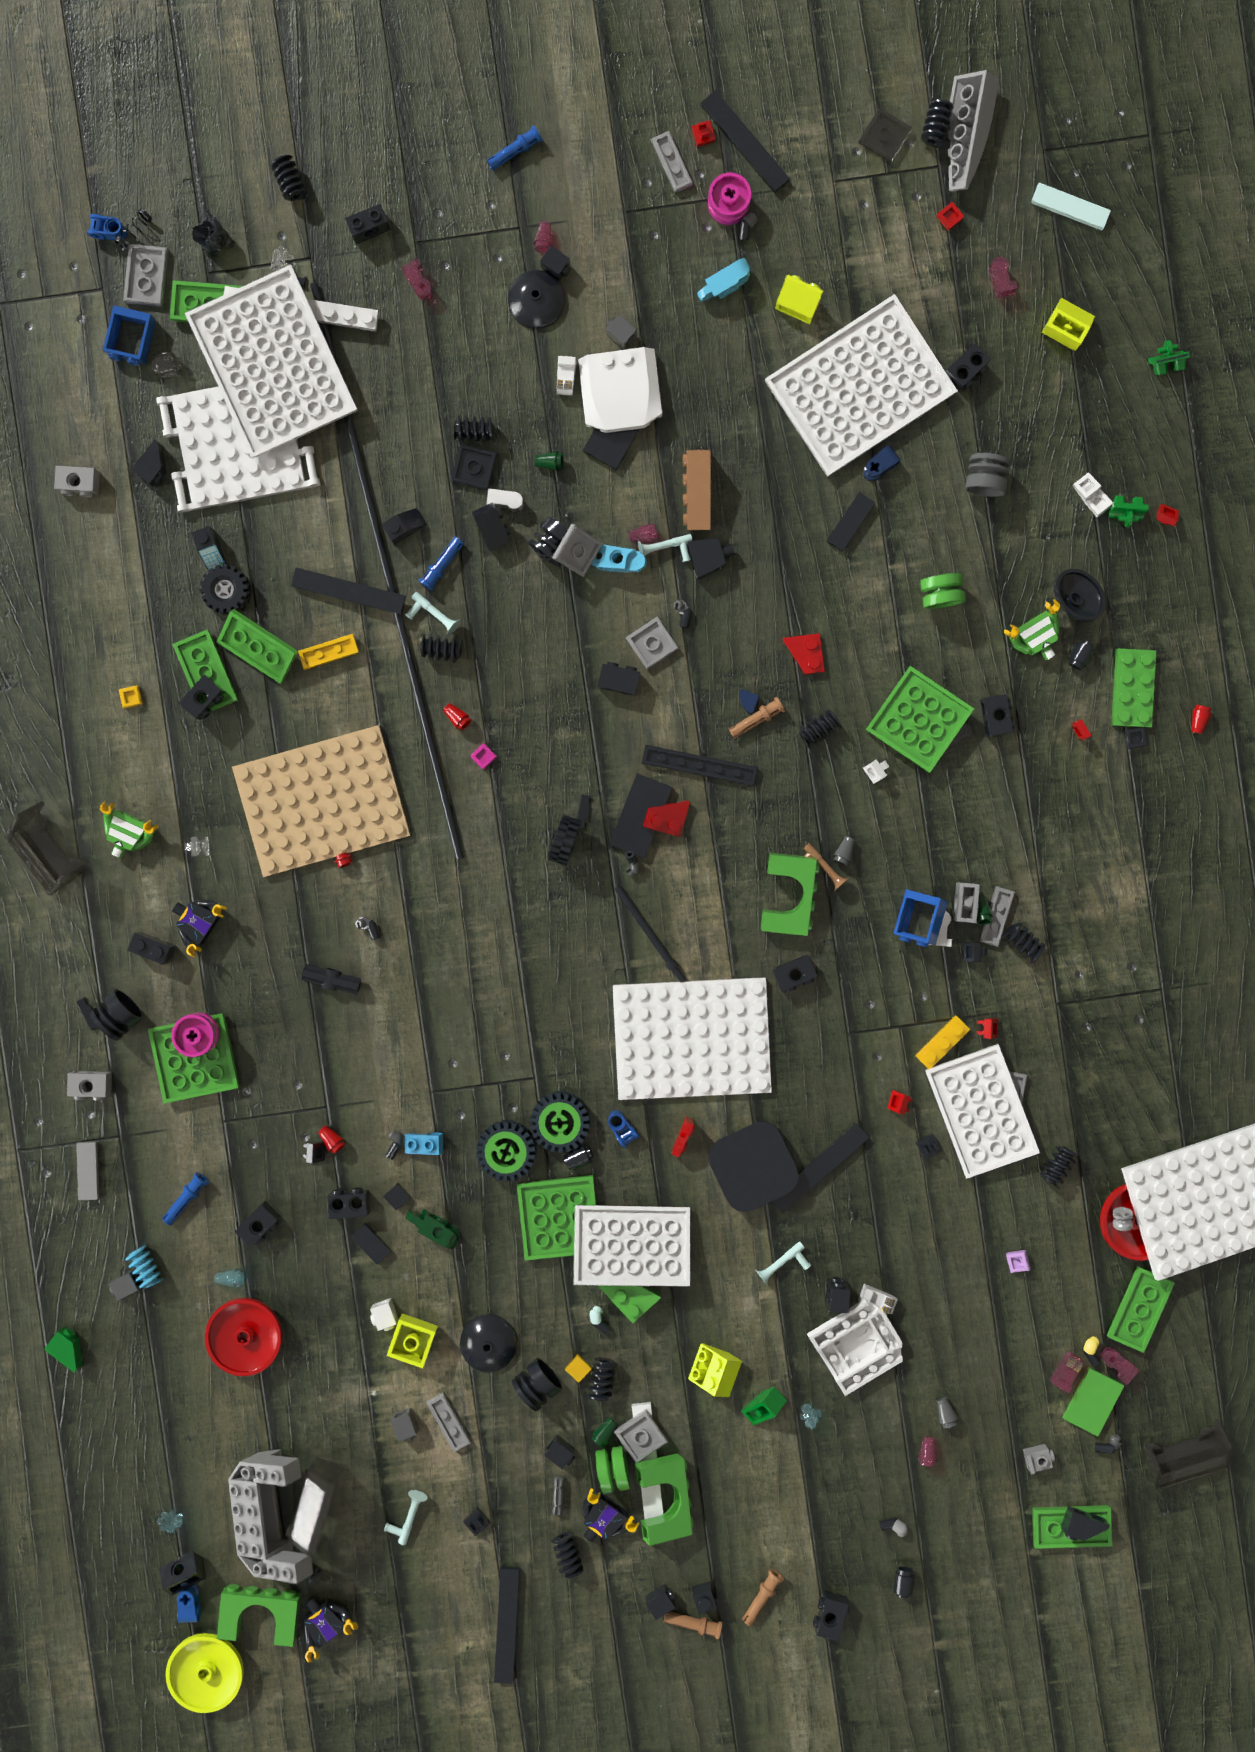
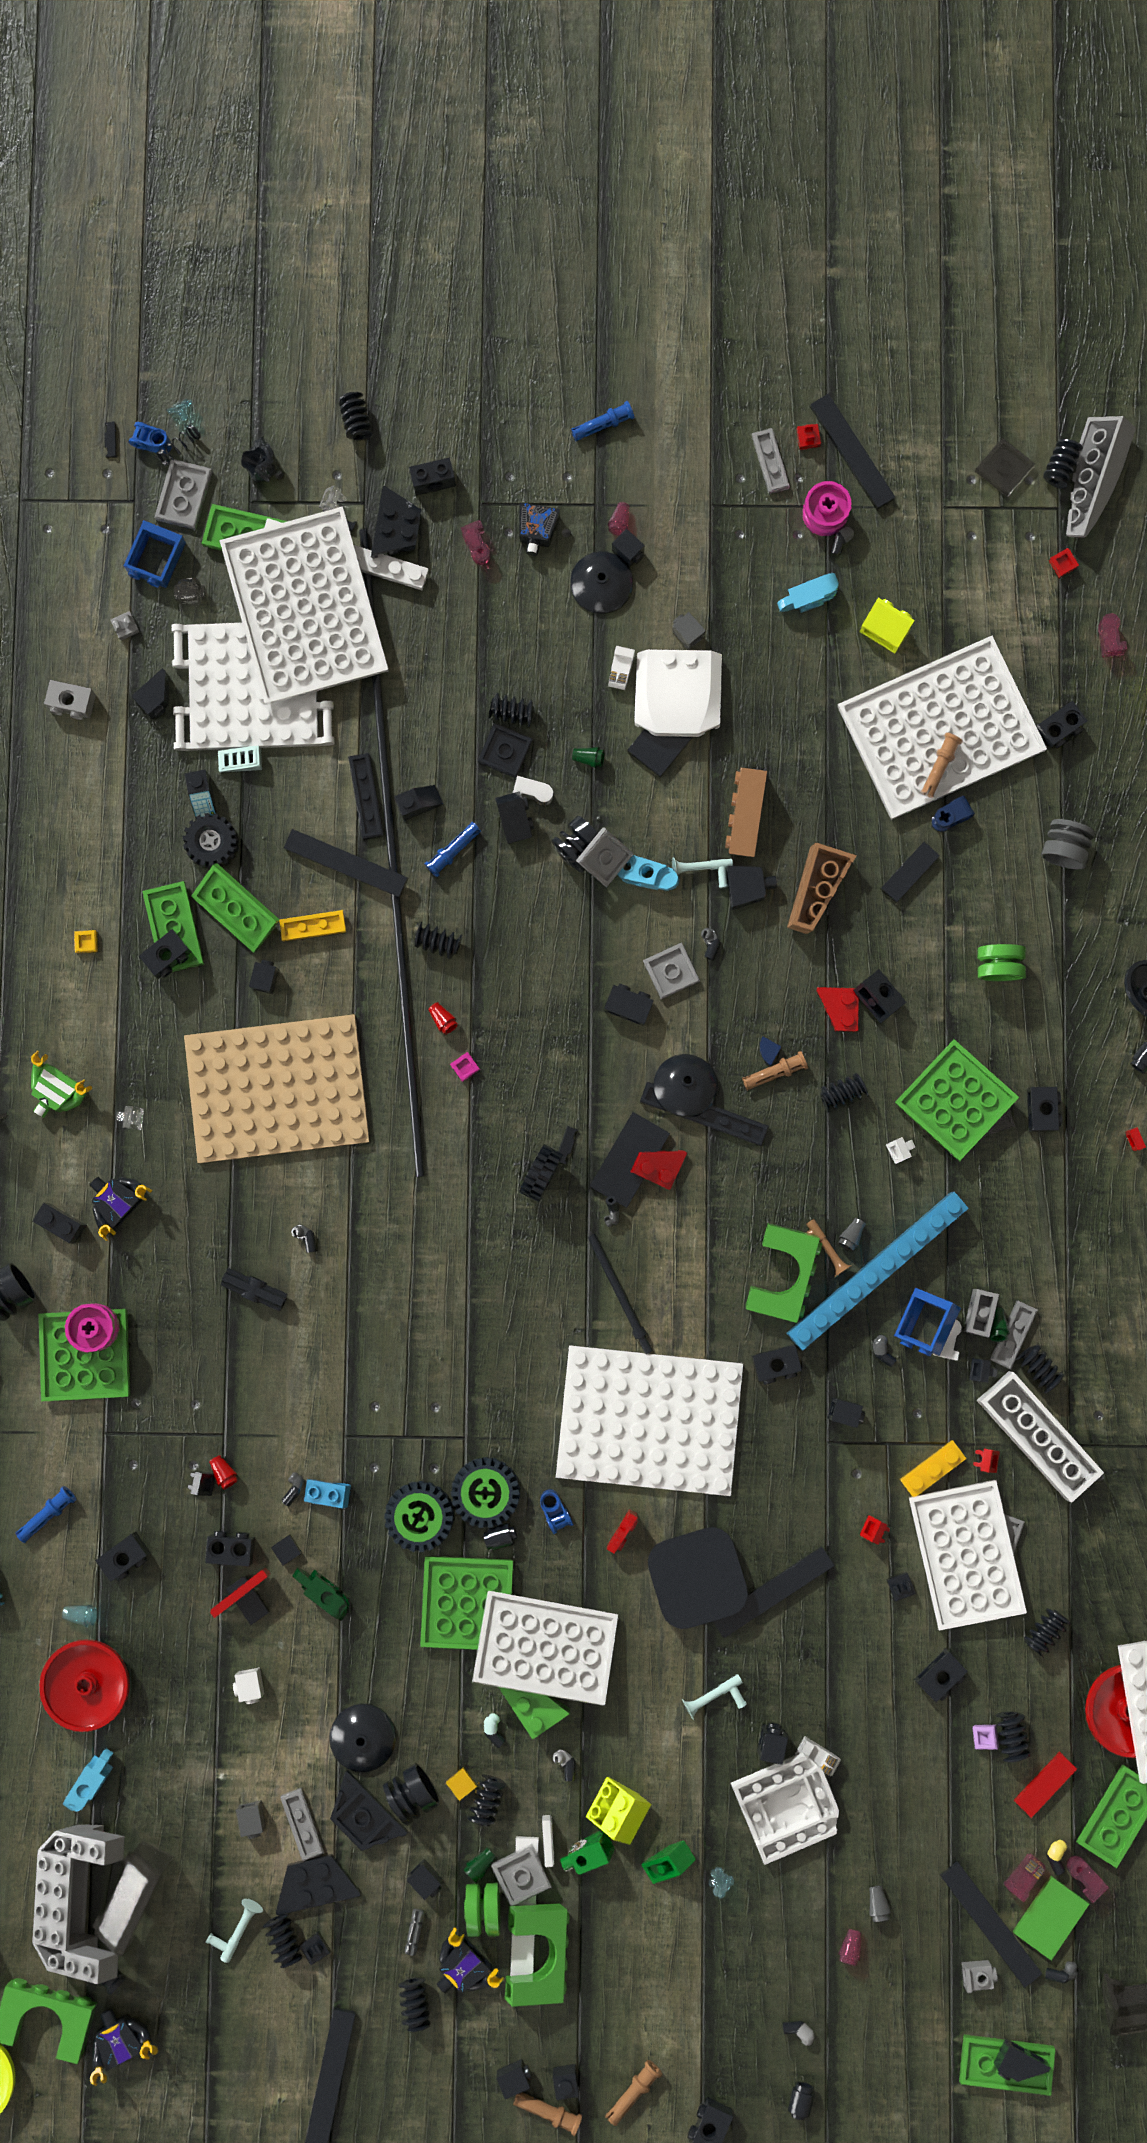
camera: 15 degrees right, 5 degrees down
red plate [334,852,353,868] -> none
neon yellow brick [387,1313,438,1368] -> none
light aqua piece [405,592,460,636] -> none
clear pink cone [629,523,658,543] -> none
torso [1004,599,1060,660] -> none
light grey wheel [1113,1207,1133,1231] -> none
none -> medium azure piece [63,1748,113,1812]
none -> black piece [104,421,117,458]
none -> light grey tile [111,611,140,641]
none -> clear light blue plant [166,399,193,421]
none -> red tile [210,1568,271,1618]
none -> light aqua slope [218,746,262,773]
none -> black brick [249,960,279,994]
none -> black piece [262,1914,303,1968]
none -> black wing [276,1854,361,1916]
none -> black wing [330,1770,408,1851]
none -> black tile [348,753,384,840]
none -> black wing [371,486,421,558]
none -> torso [519,502,560,556]
none -> white tile [542,1815,554,1867]
none -> arm [553,1750,575,1781]
none -> green torso [560,1830,615,1875]
none -> black dish [653,1054,718,1117]
none -> dark azure brick [786,1192,968,1350]
none -> medium nougat wedge [787,843,857,934]
none -> black brick [827,1397,865,1428]
none -> black brick [853,969,906,1024]
none -> arm [873,1335,897,1367]
none -> black brick [914,1648,968,1703]
none -> medium nougat pin [920,733,963,798]
none -> black tile [940,1861,1042,1987]
none -> white brick [977,1371,1104,1503]
none -> black piece [996,1711,1031,1762]
none -> red tile [1014,1751,1077,1818]

